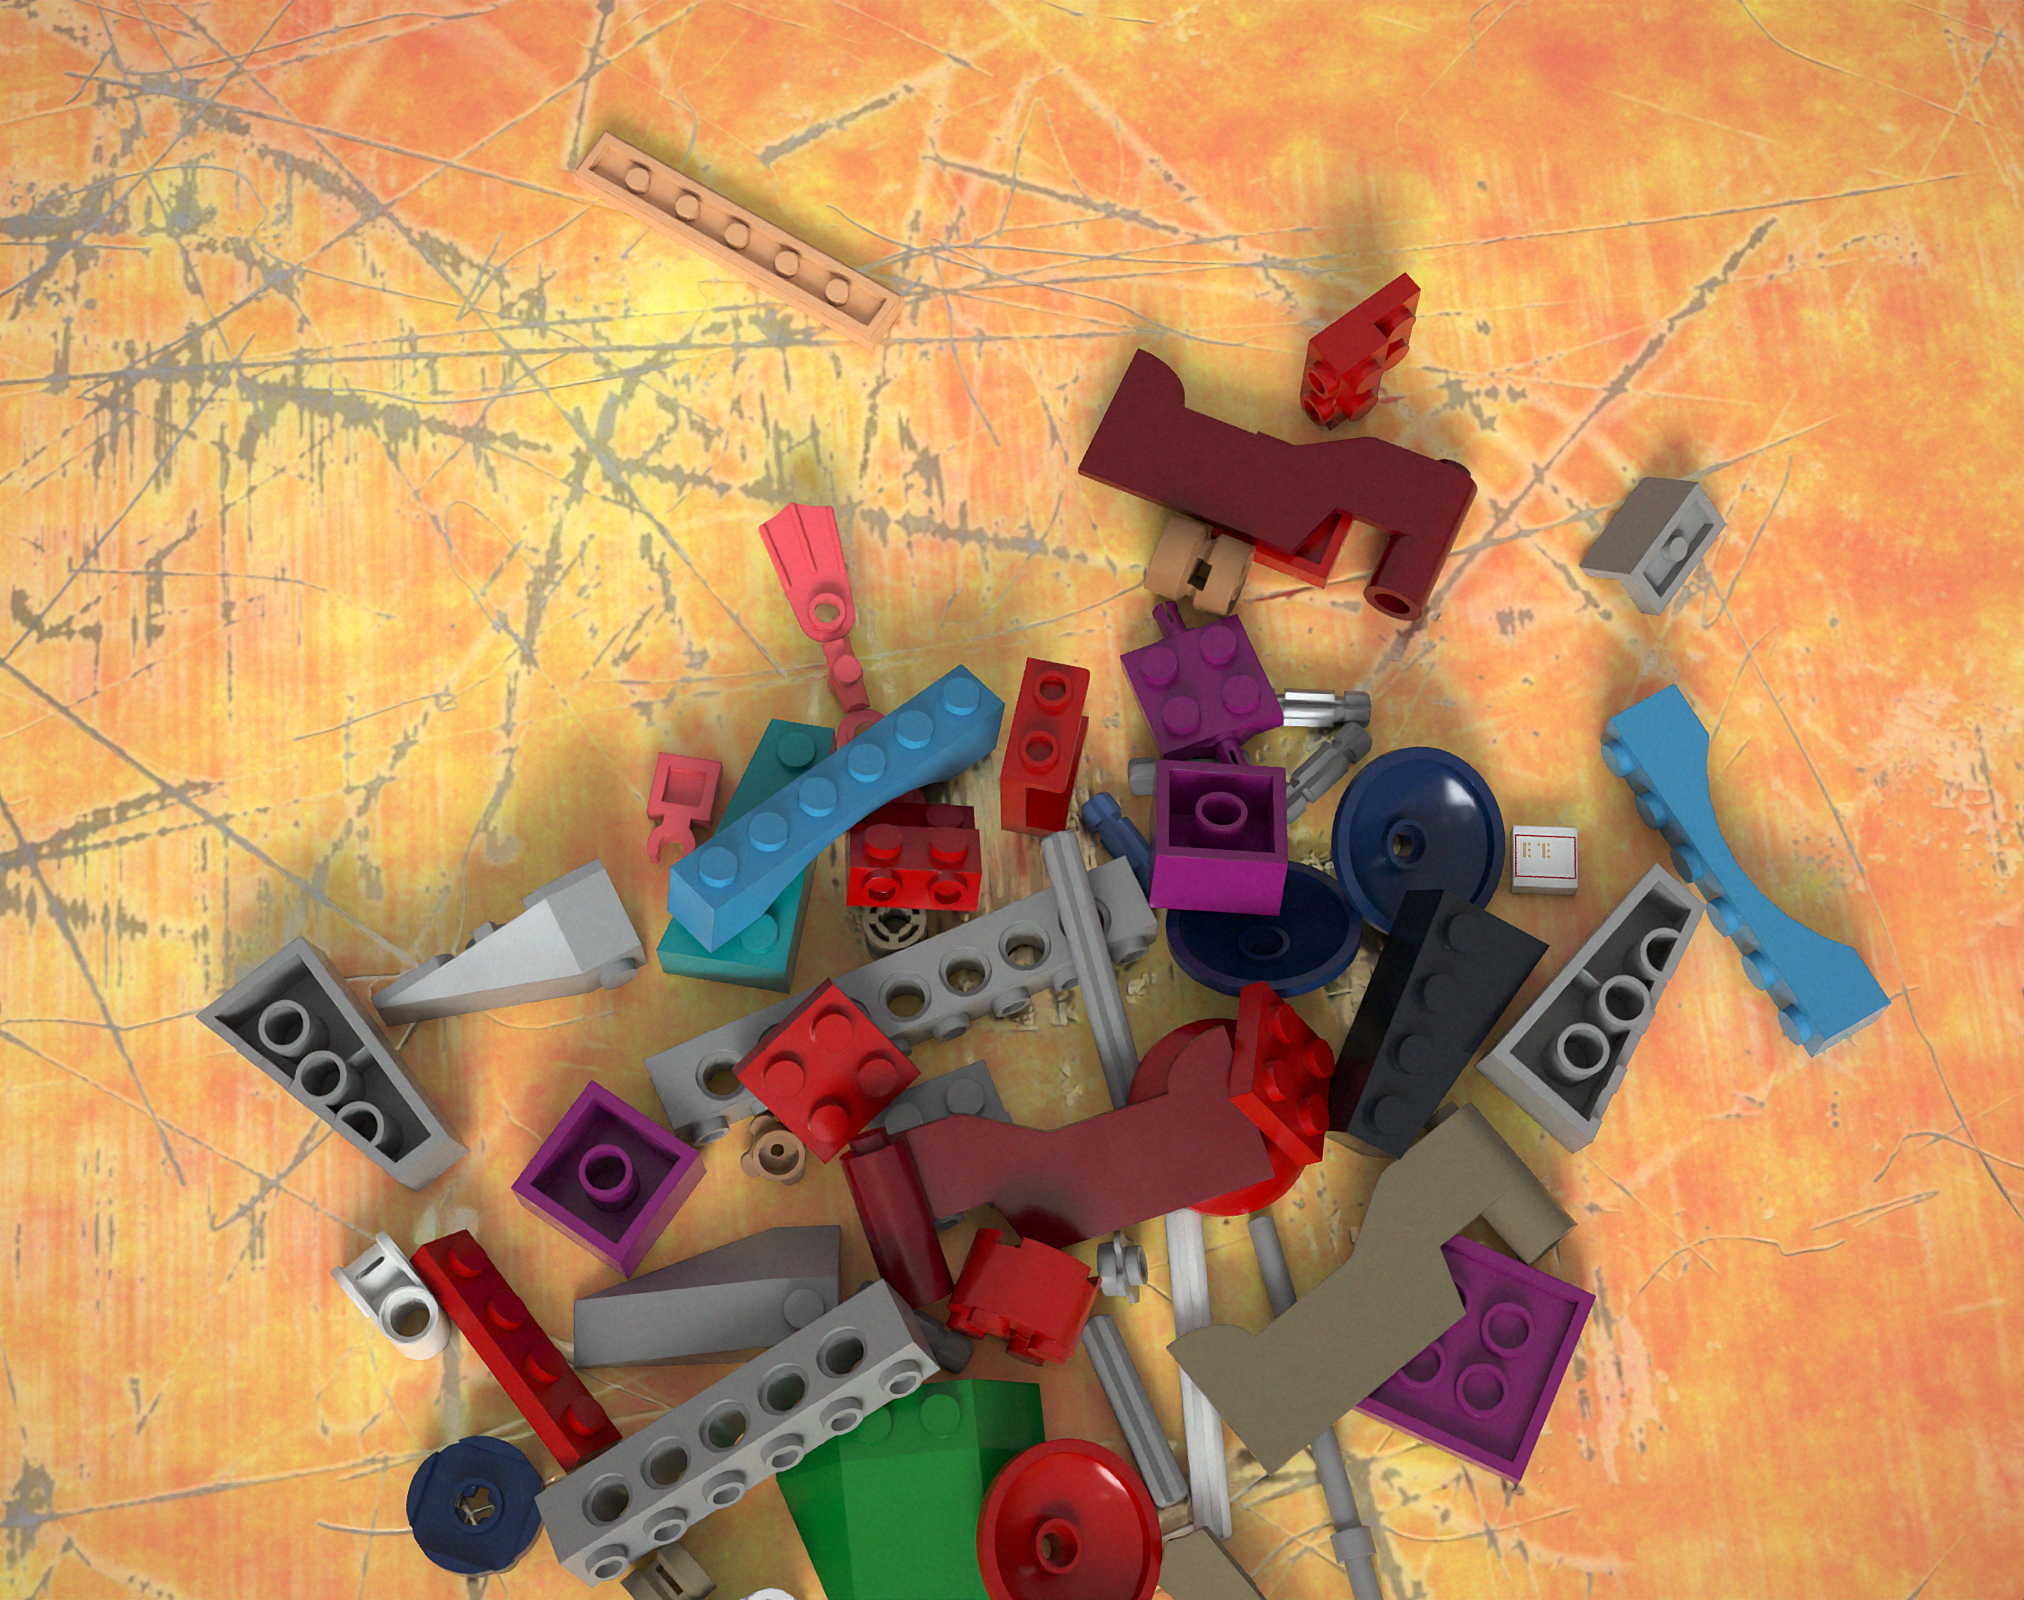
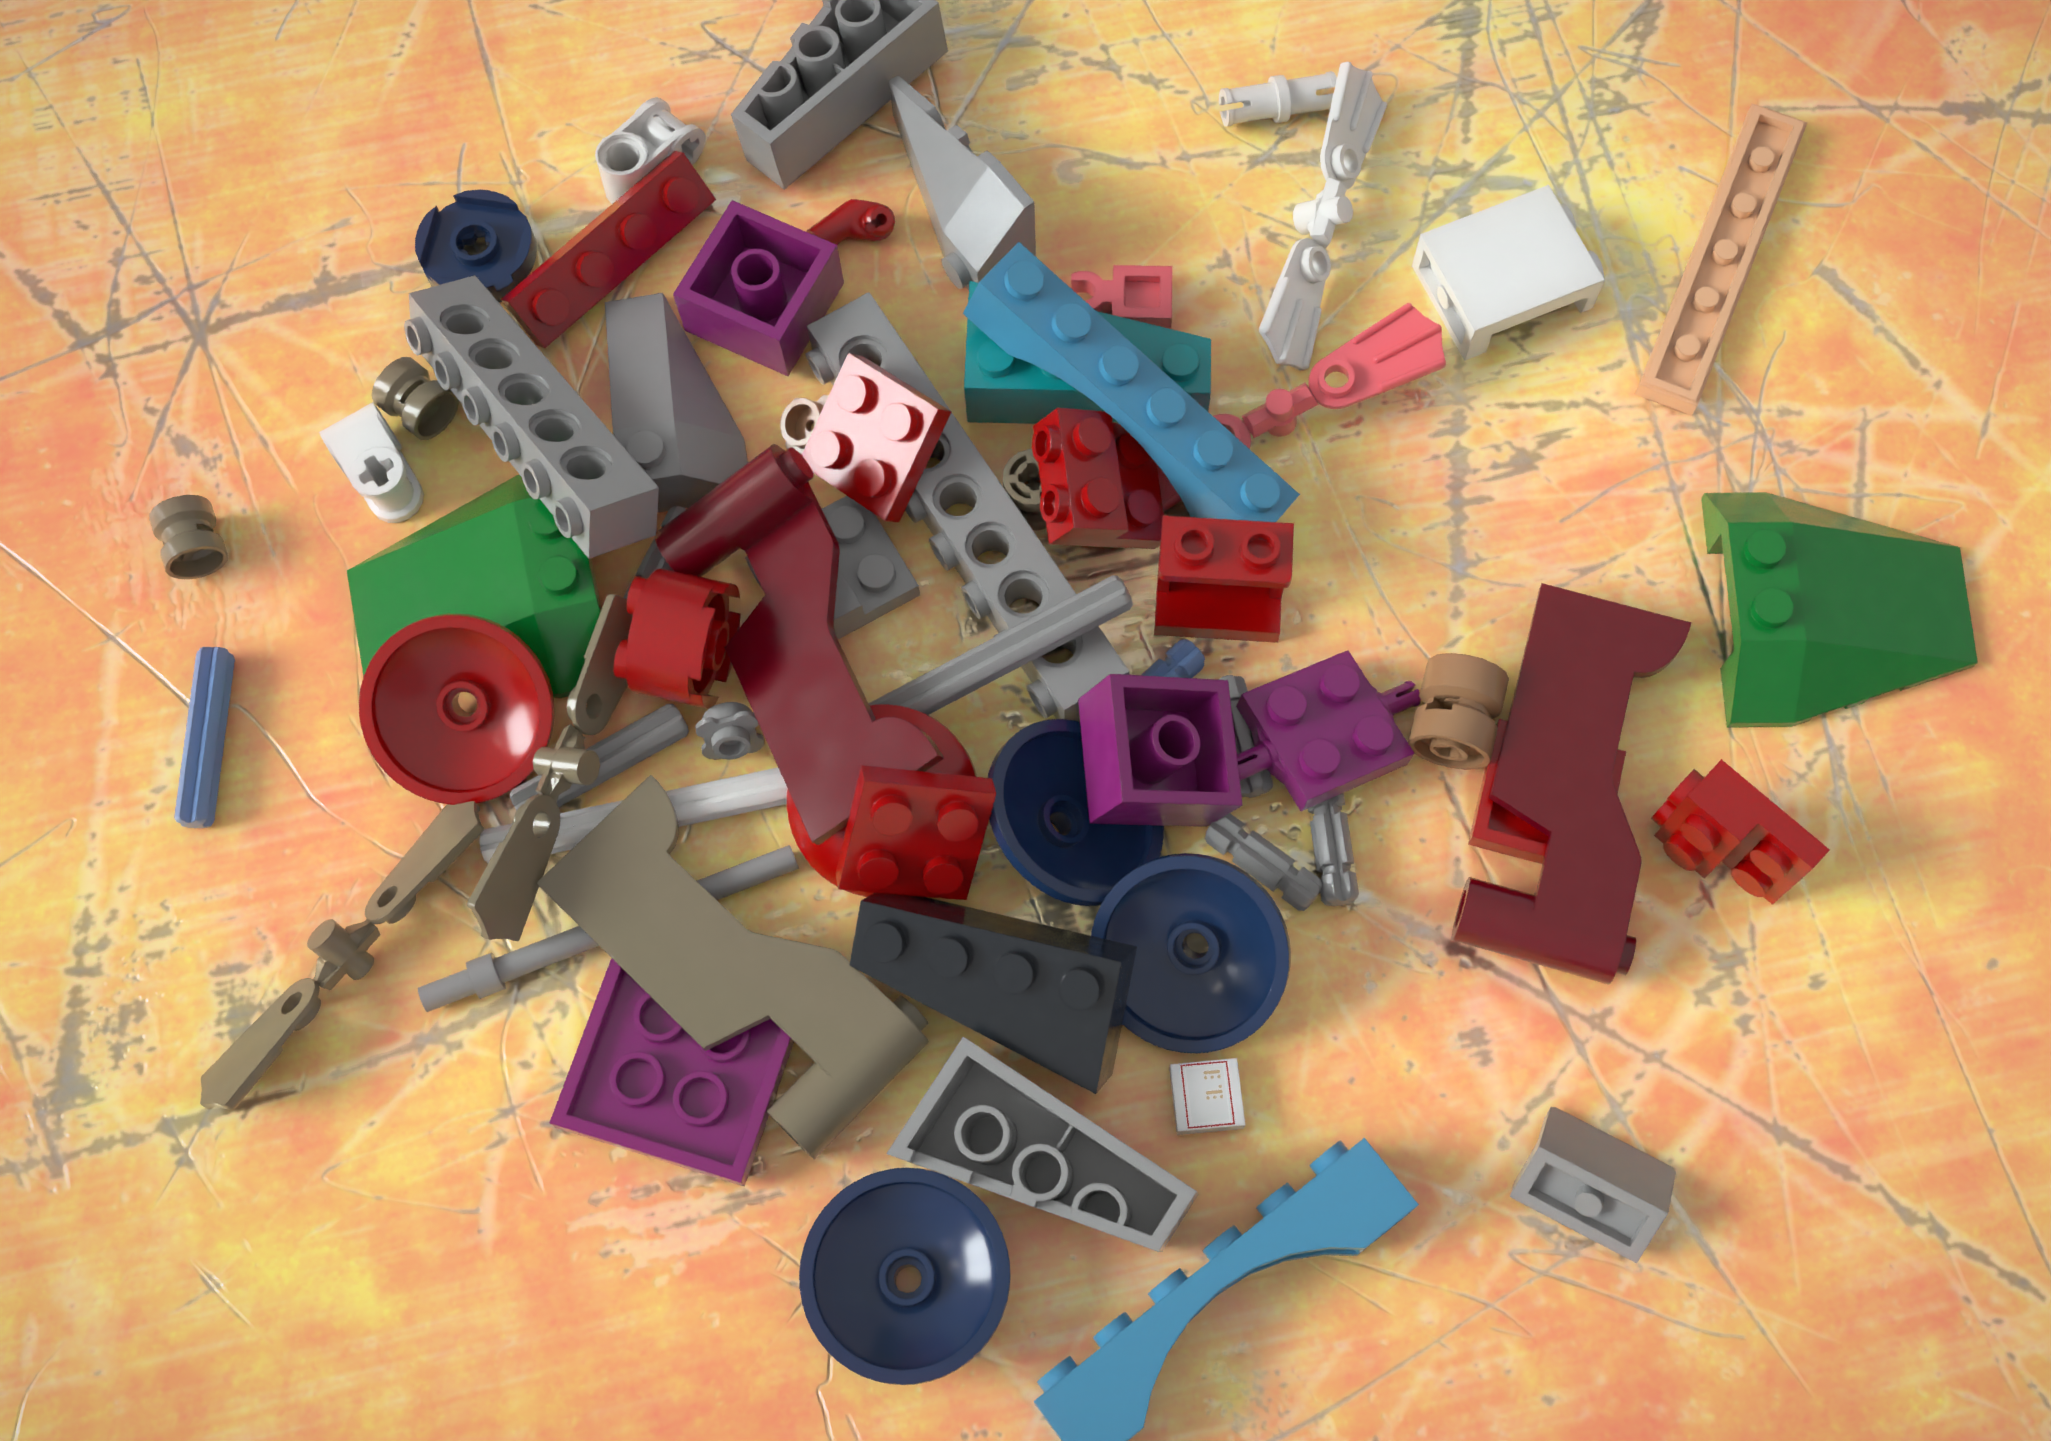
camera: 85 degrees right, 0 degrees up
none -> dark tan piece [467,594,633,941]
none -> dark blue dish [799,1168,1011,1385]
none -> red arm [807,199,895,245]
none -> white pin [1219,71,1337,127]
none -> white piece [1259,62,1387,371]
none -> white panel [1412,185,1605,361]
none -> green wedge [1701,492,1978,728]

